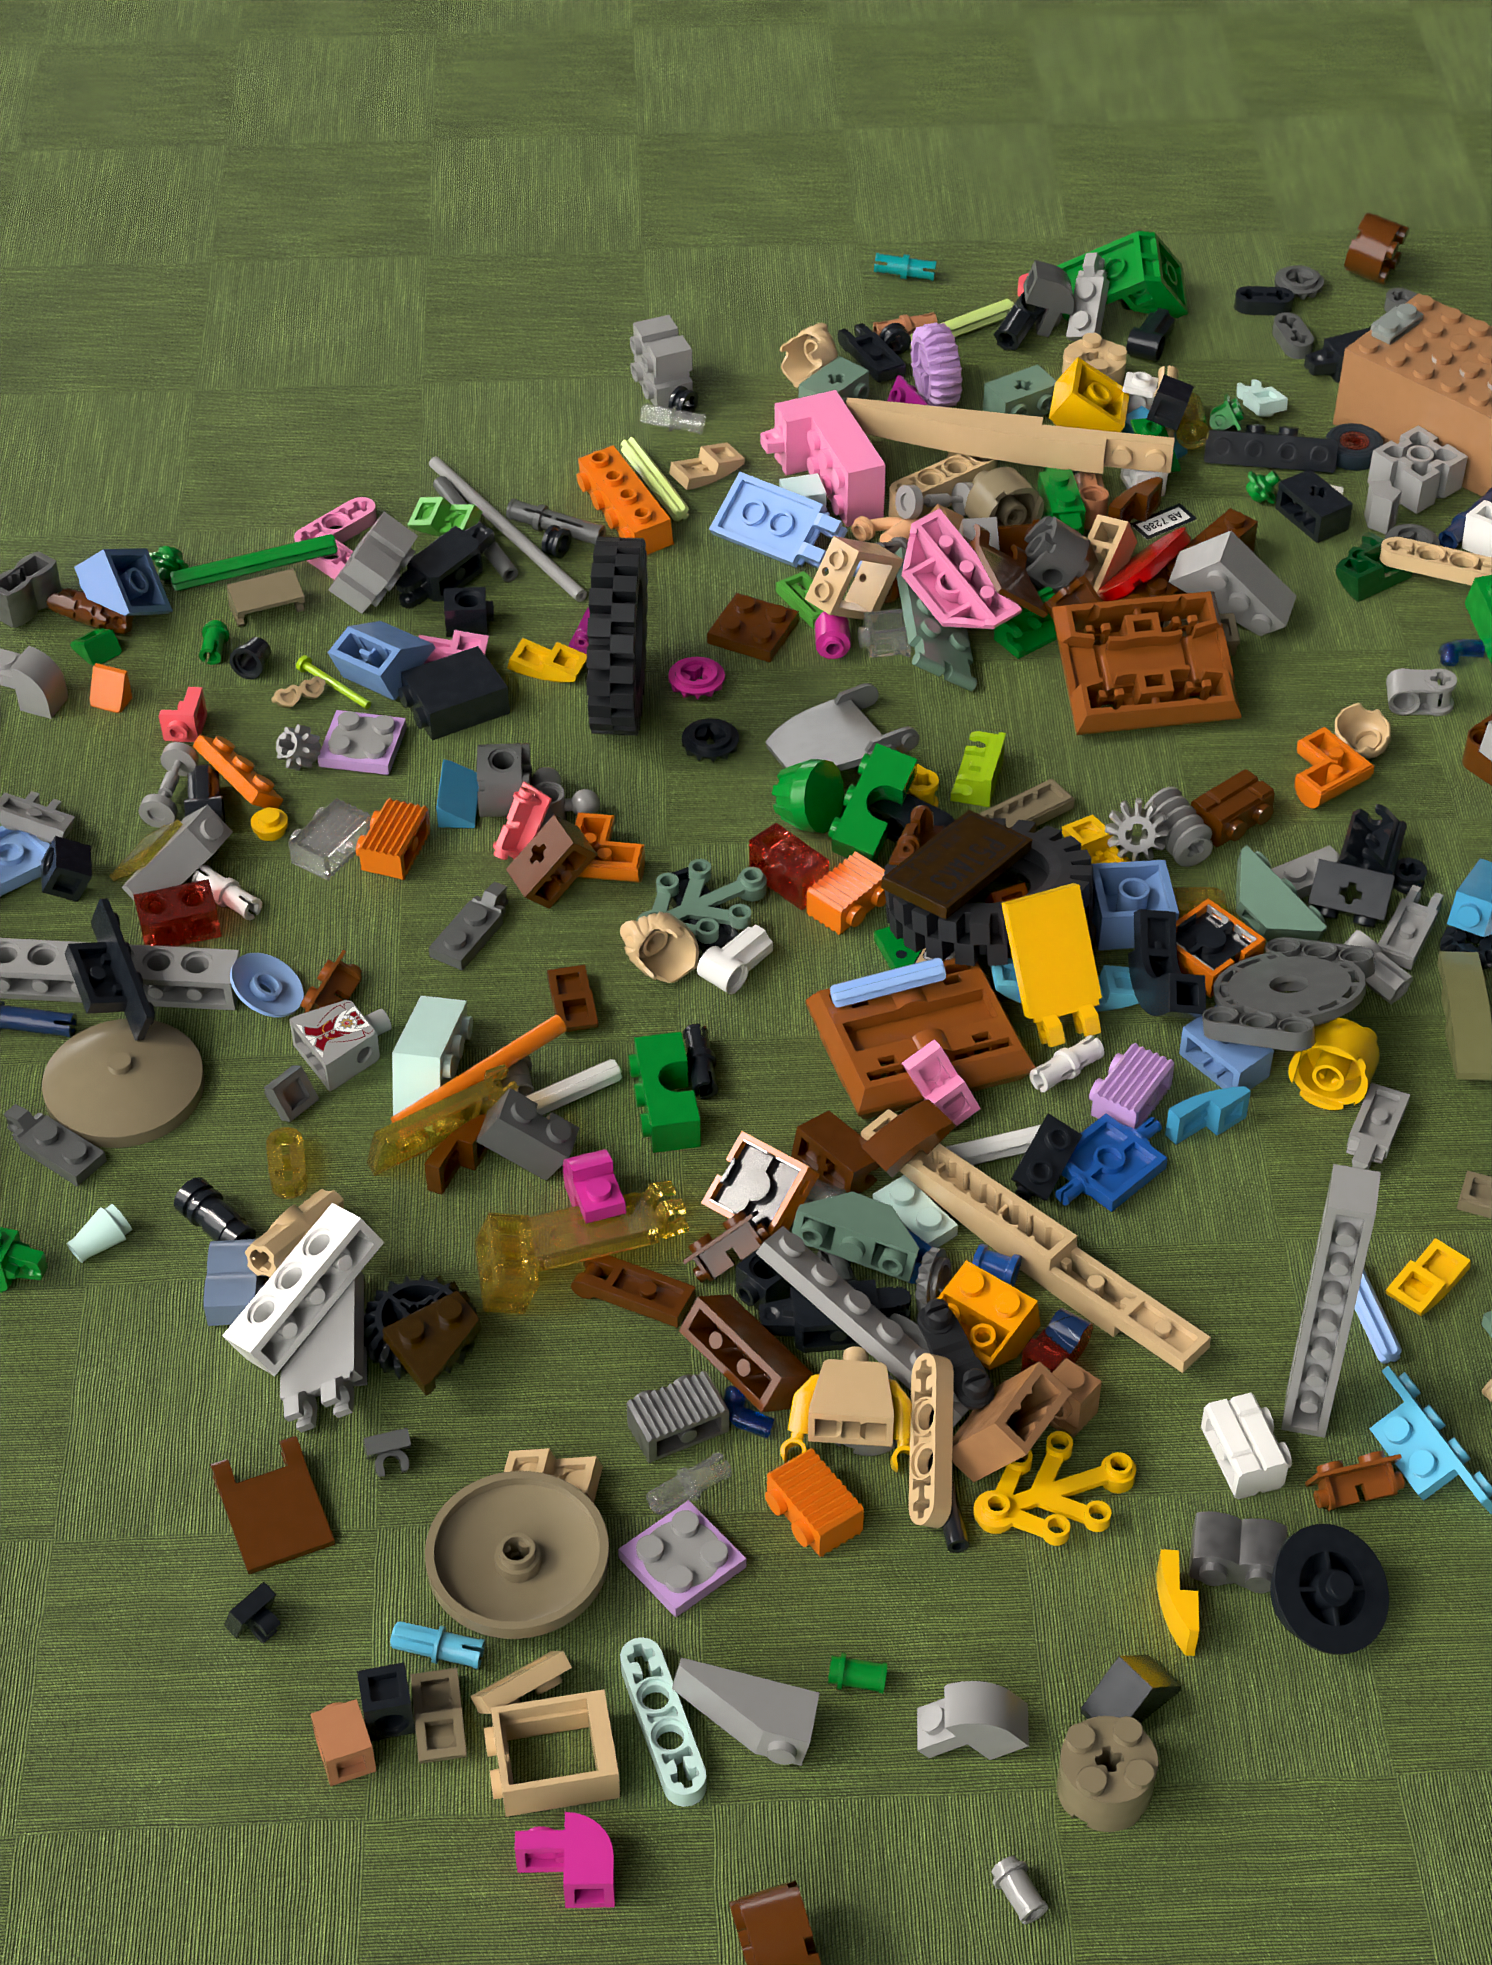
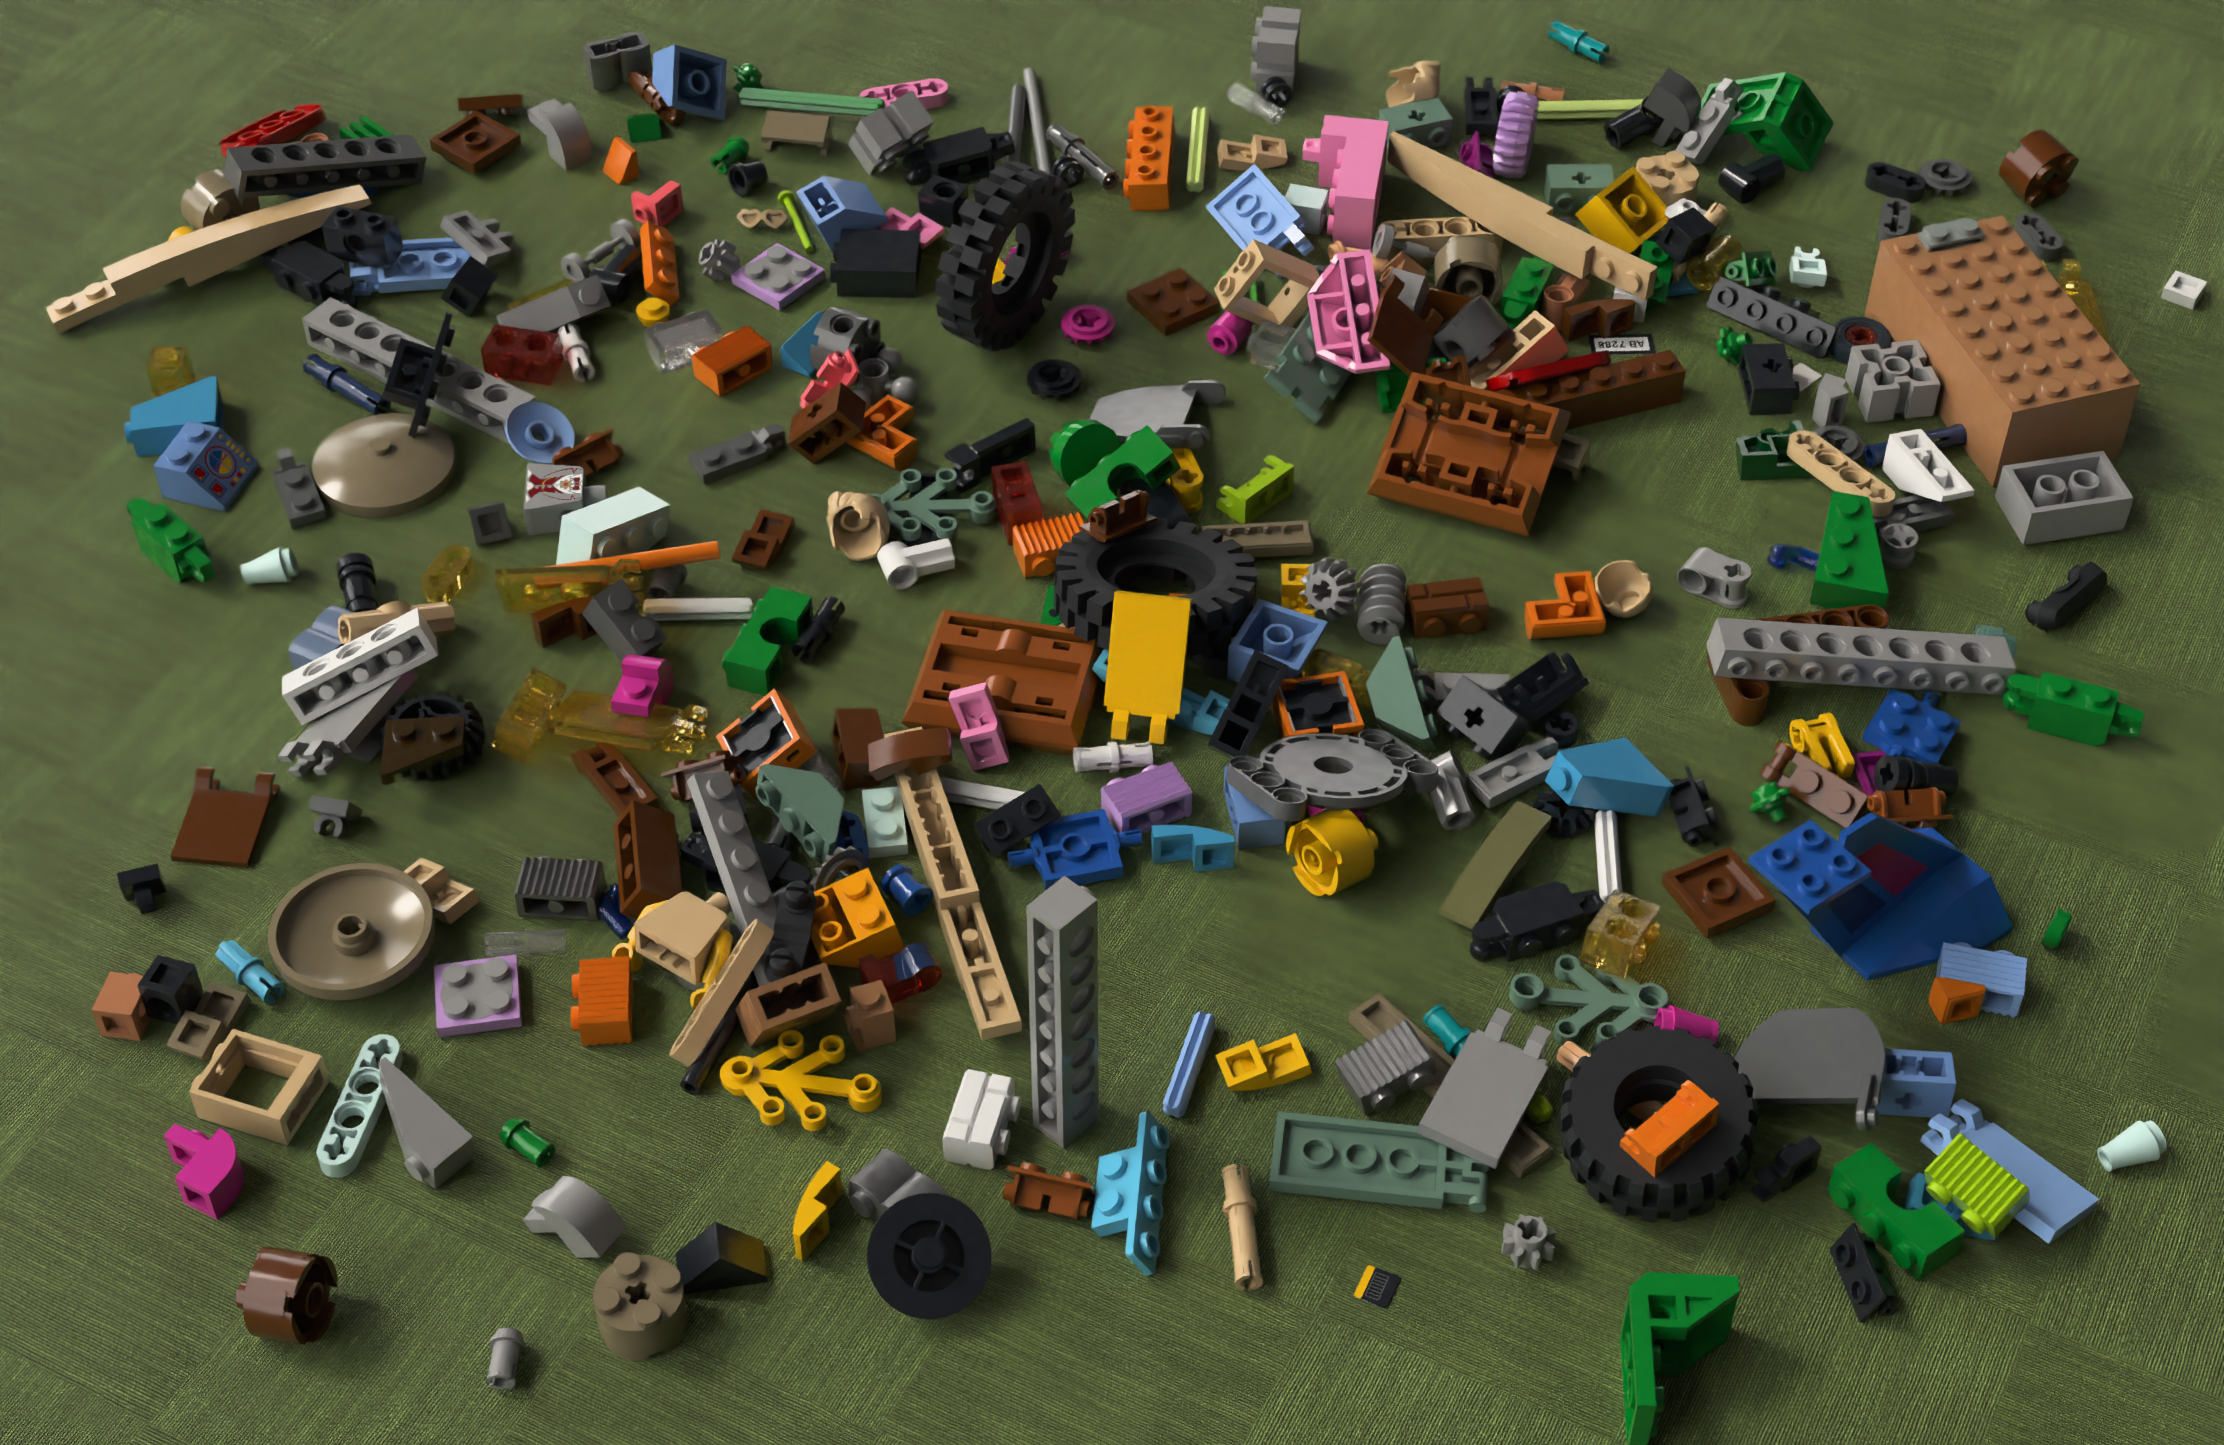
camera: 30 degrees right, 0 degrees up
bright green slope [408,497,483,536] -> none
tan plate [470,1651,572,1714] -> none
light blue axle [830,958,946,1008] -> none
dark brown tile [881,810,1033,920] -> none
light grey wedge [1169,531,1296,636] -> none
light grey hinge [1346,1083,1410,1170] -> none
none -> black plate [944,418,1036,492]

